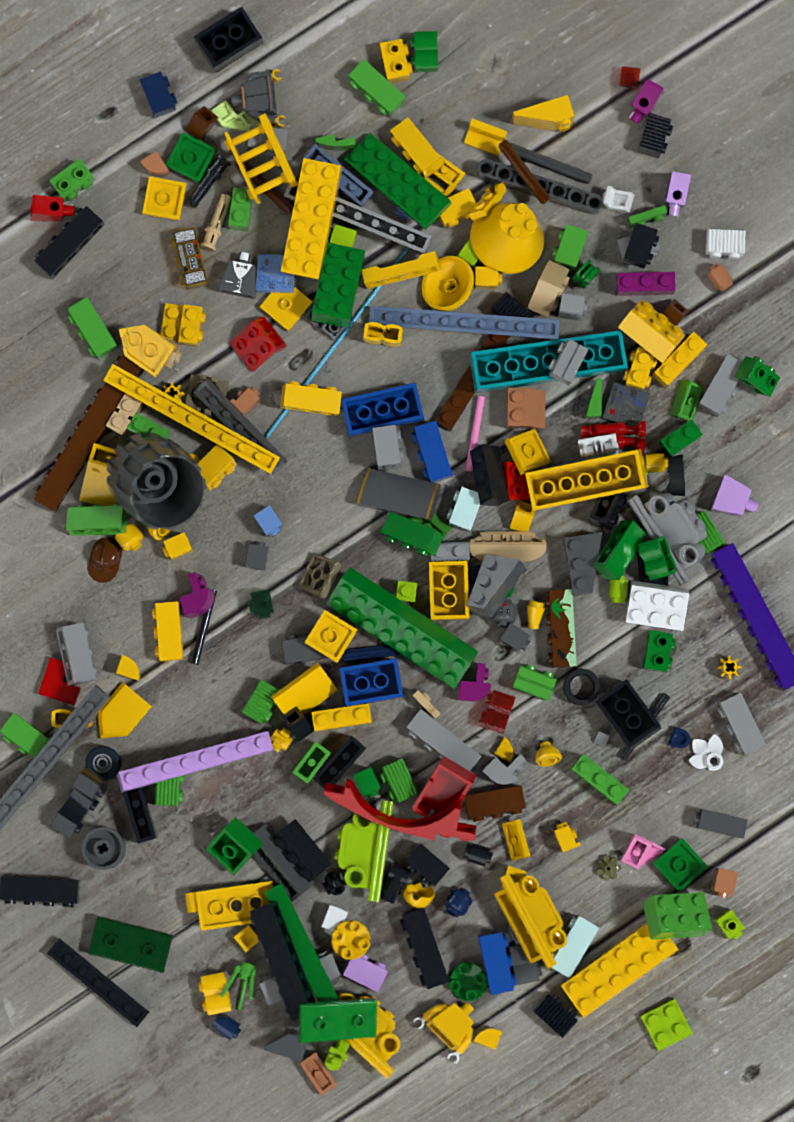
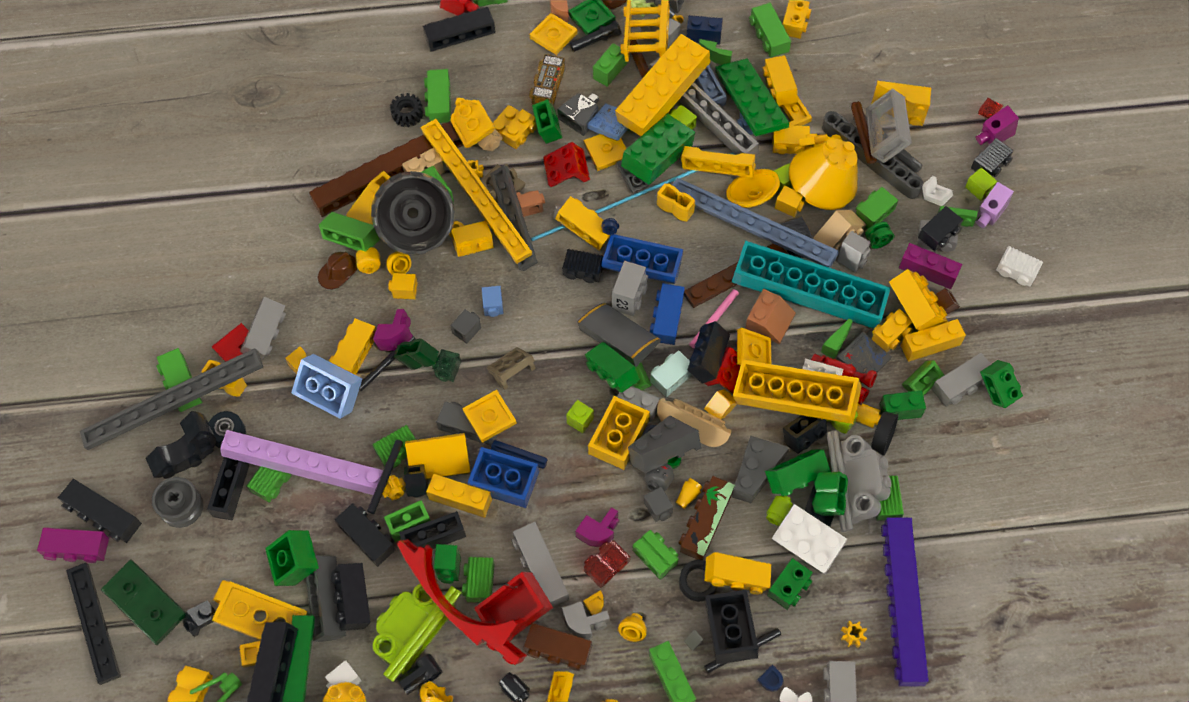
camera: 30 degrees right, 20 degrees down
yellow tile [98,682,152,739] -> none
tan pin [199,194,232,252] -> none
black gear [322,872,347,896] -> none
green brick [326,567,479,689] -> none
black brick [405,843,450,887] -> none
green brick [411,31,438,72] -> none
tan plate [412,690,441,719] -> none
yellow panel [464,118,508,156] -> none
light grey brick [548,339,589,385] -> none
nougat brick [707,263,734,292] -> none
lavender torso [710,475,759,517] -> none
none -> magenta brick [37,528,109,563]
none -> black bracket [183,600,216,637]
none -> light blue brick [291,354,362,419]
none -> black brick [334,503,396,567]
none -> black bar [367,440,403,514]
none -> black tyre [390,93,423,127]
none -> dark green brick [394,338,439,370]
none -> green brick [532,99,563,144]
none -> black brick [562,249,603,283]
none -> dark blue plate [601,218,619,235]
none -> dark blue brick [686,15,723,45]
none -> yellow brick [705,552,771,595]
none -> light grey window [866,88,912,163]
none -> lime brick [965,167,998,201]

